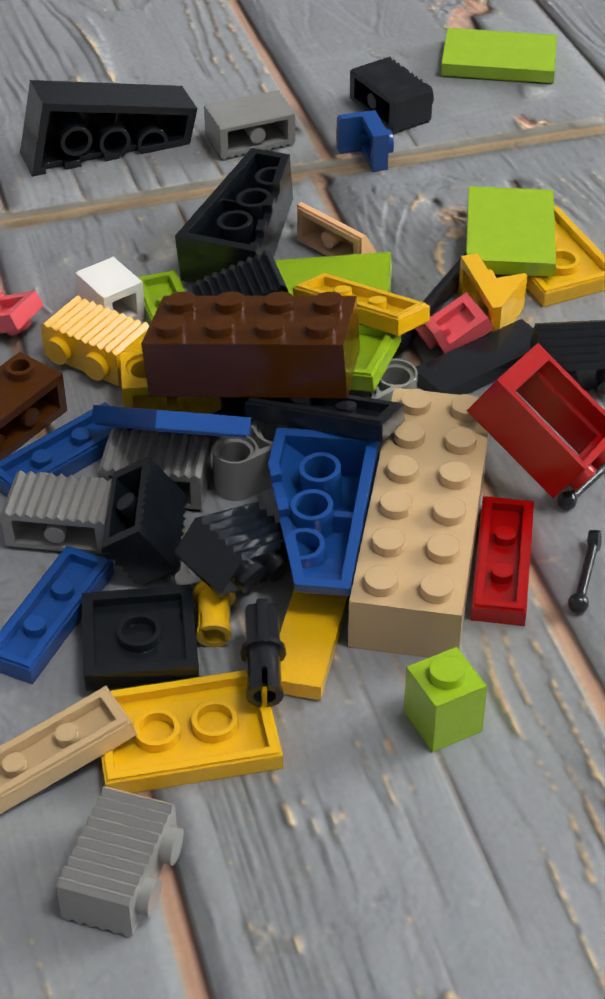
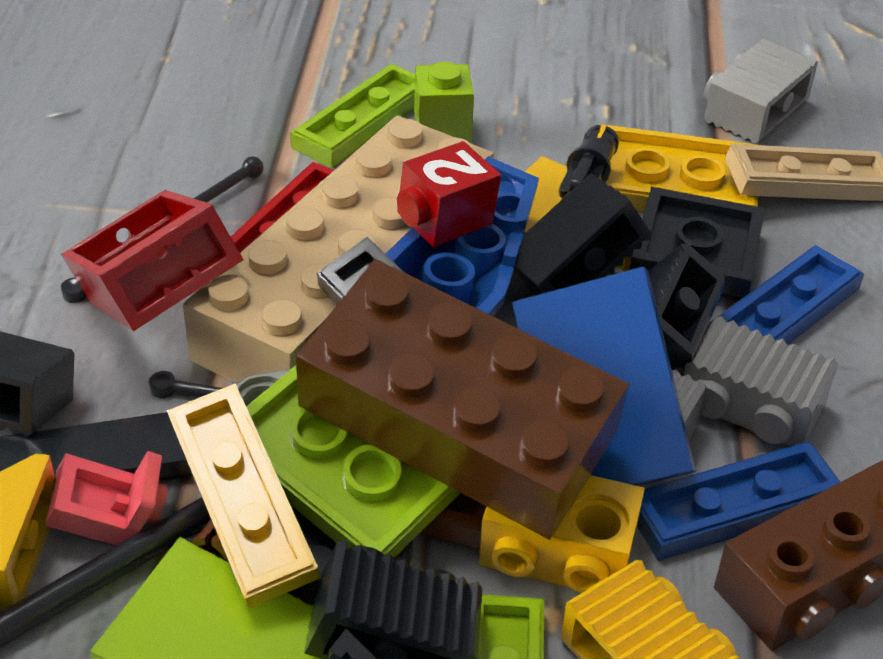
camera: 160 degrees left, 0 degrees up
none -> lime tile [290,63,415,168]
none -> red brick [397,141,501,247]

